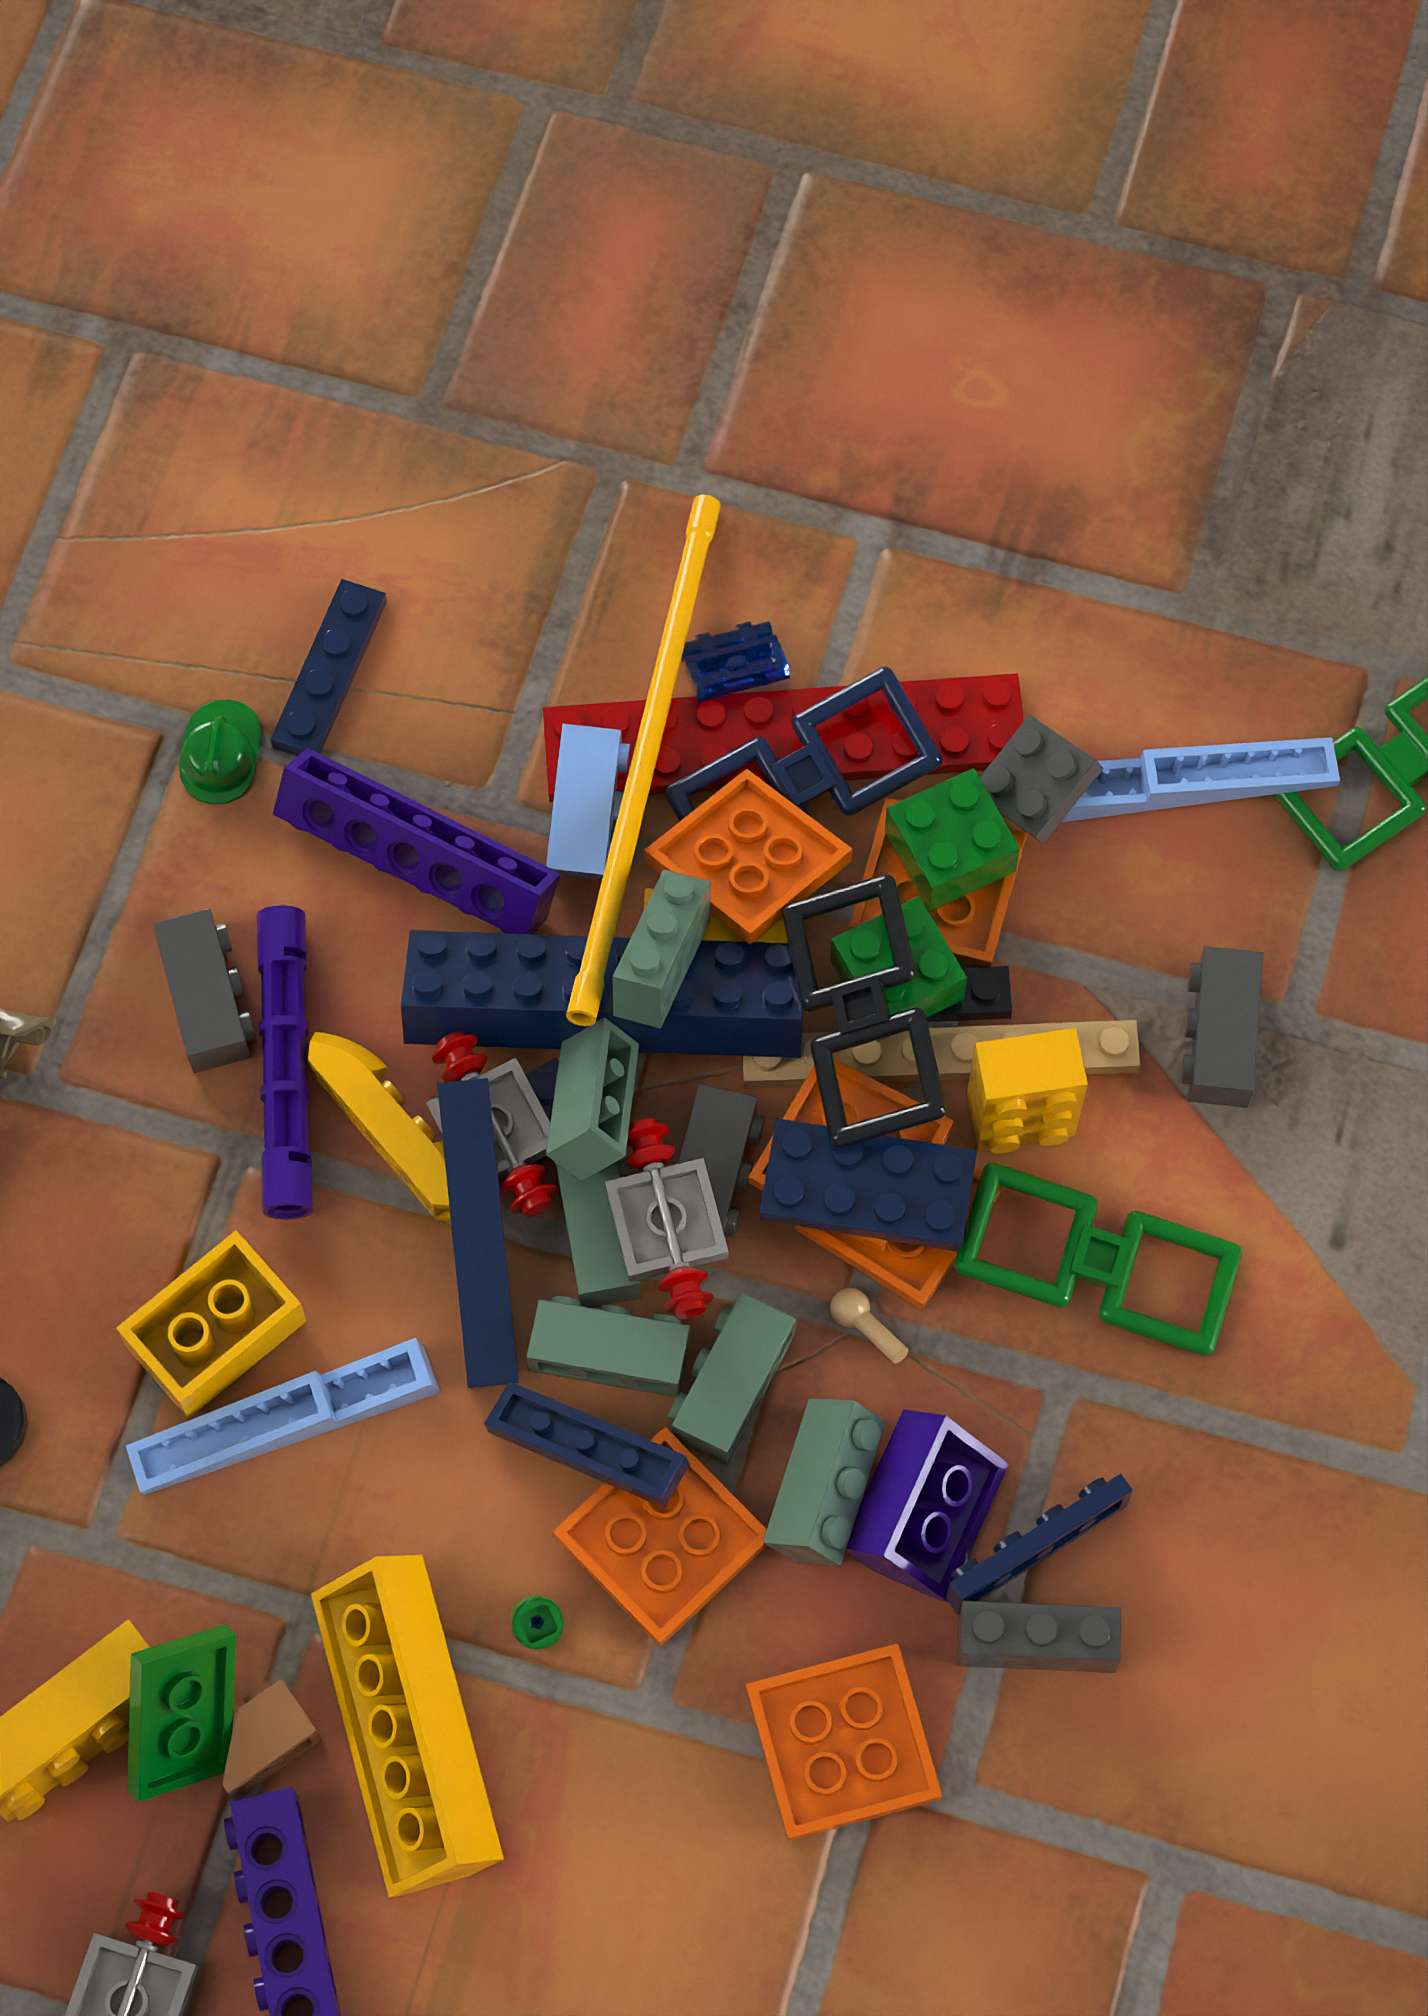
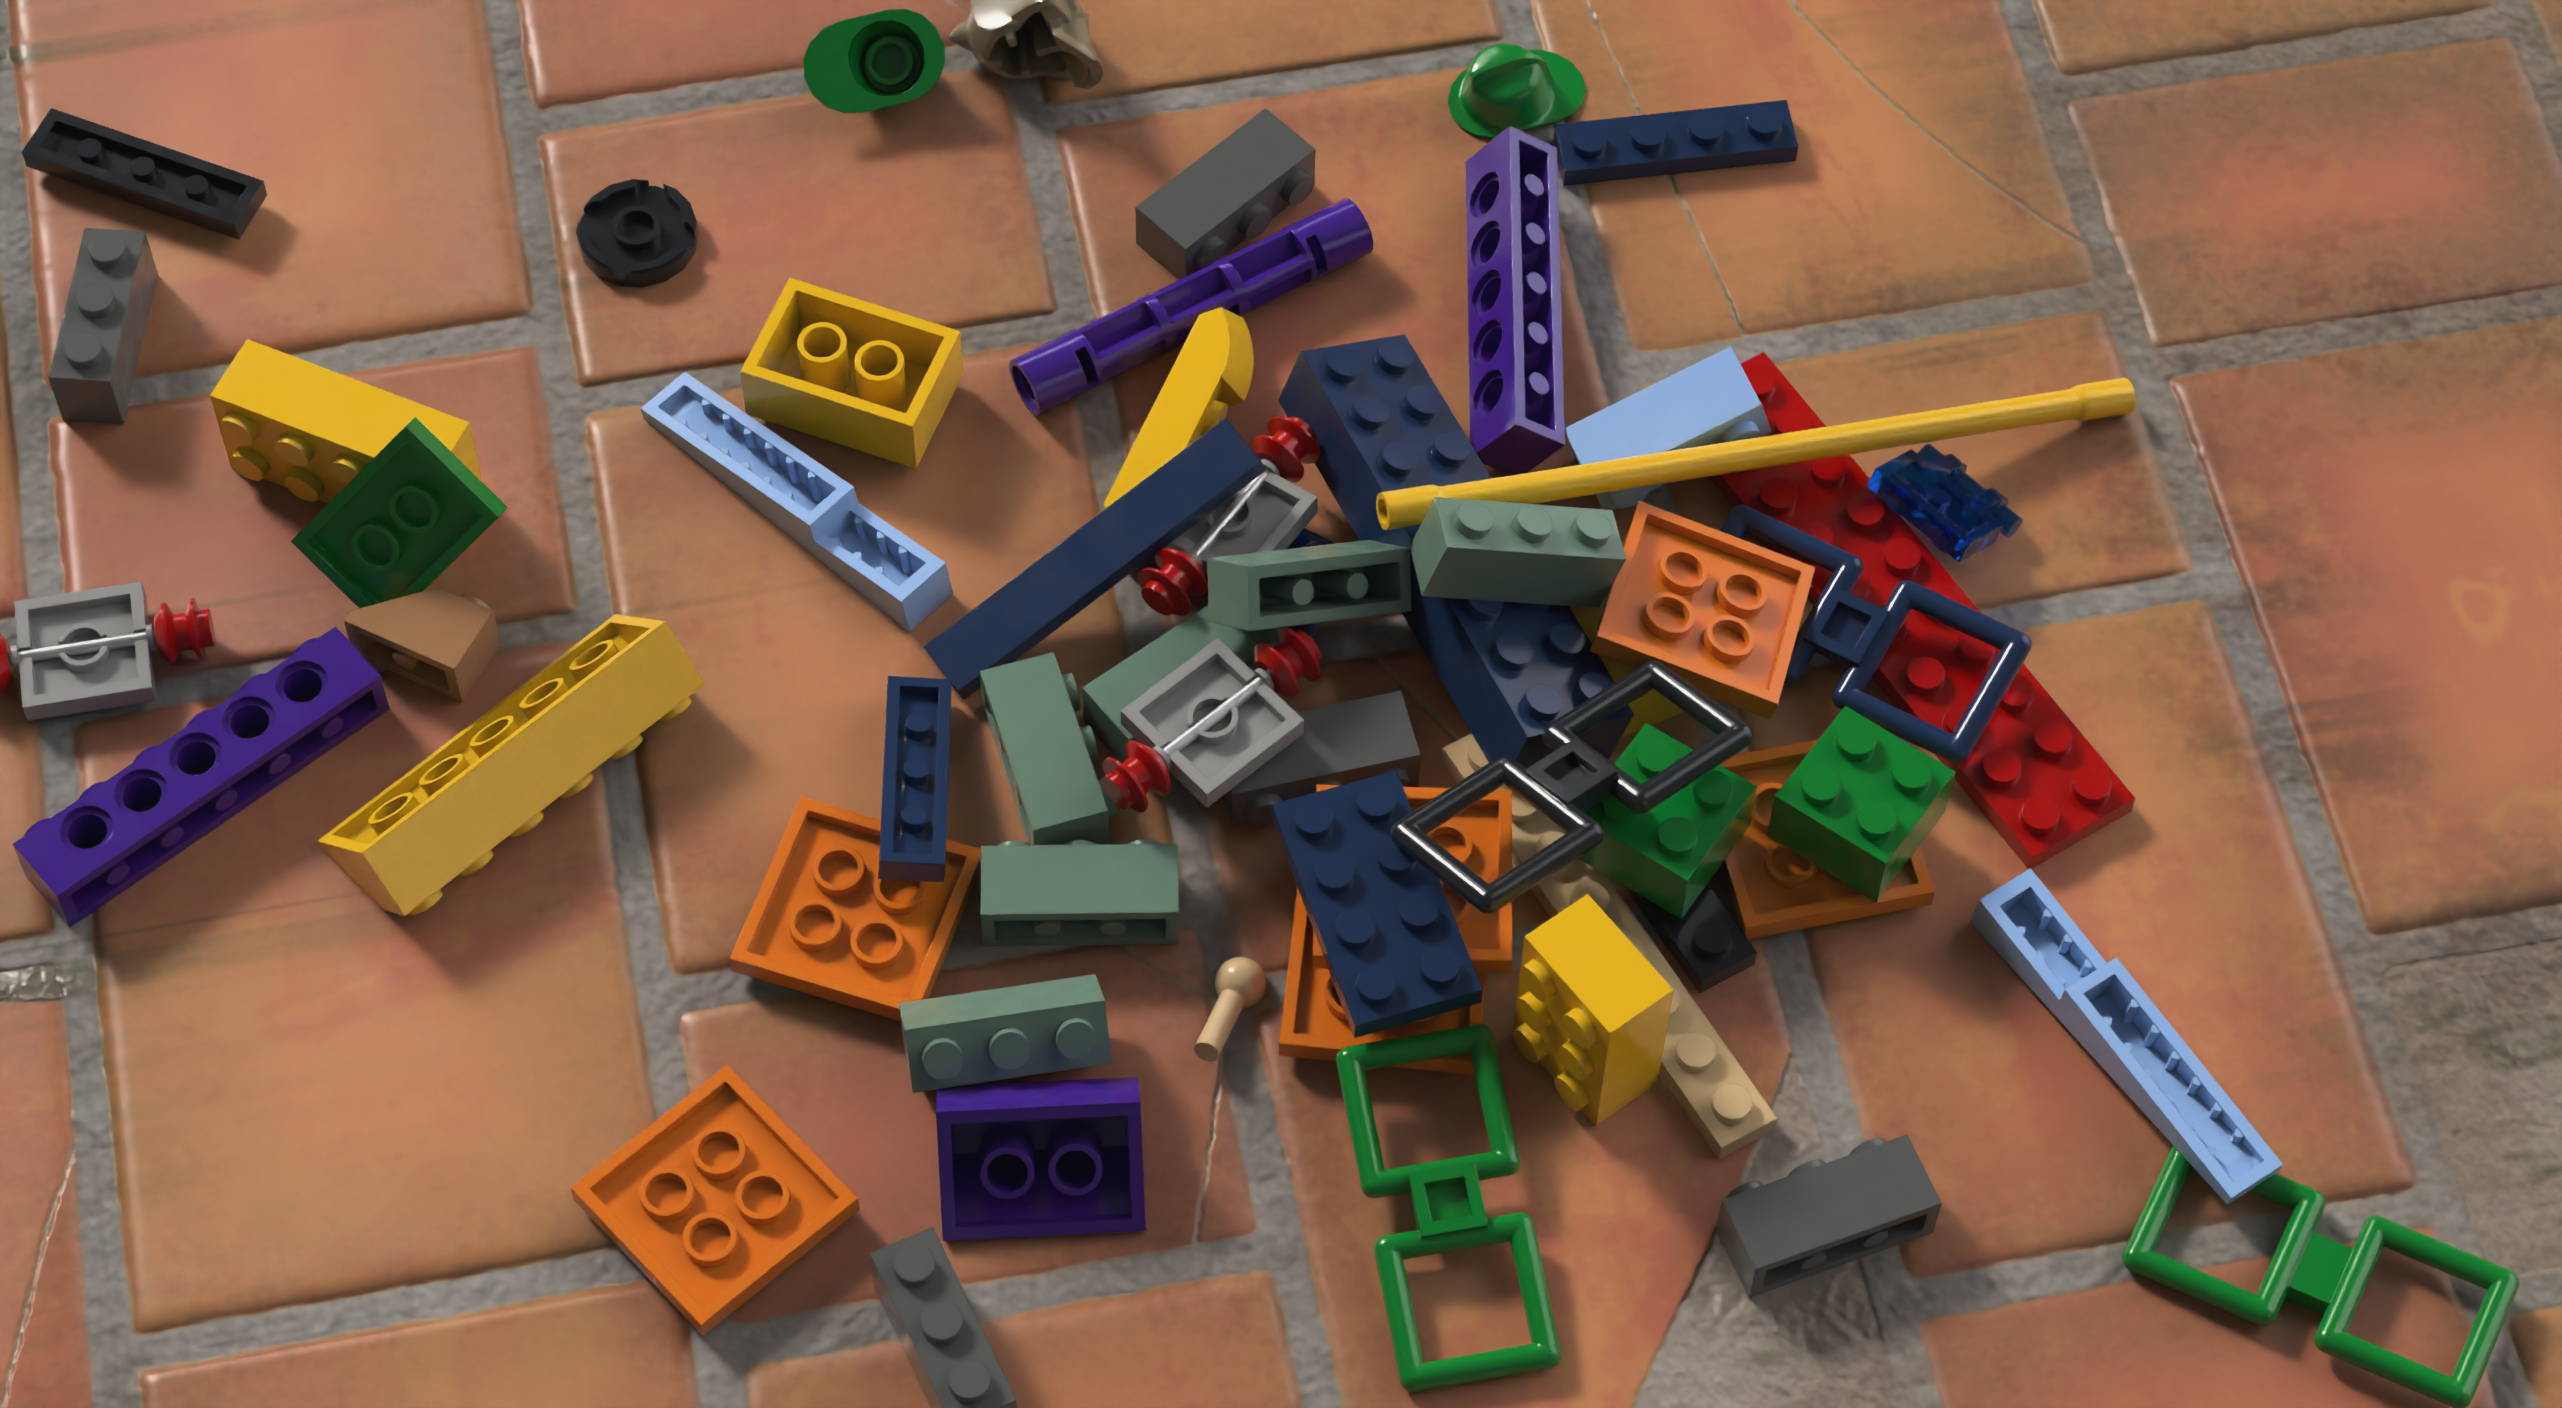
camera: 60 degrees right, 10 degrees down
green tile [510,1594,564,1650] -> none
dark blue plate [946,1473,1133,1615] -> none
dark grey plate [980,715,1103,844] -> none

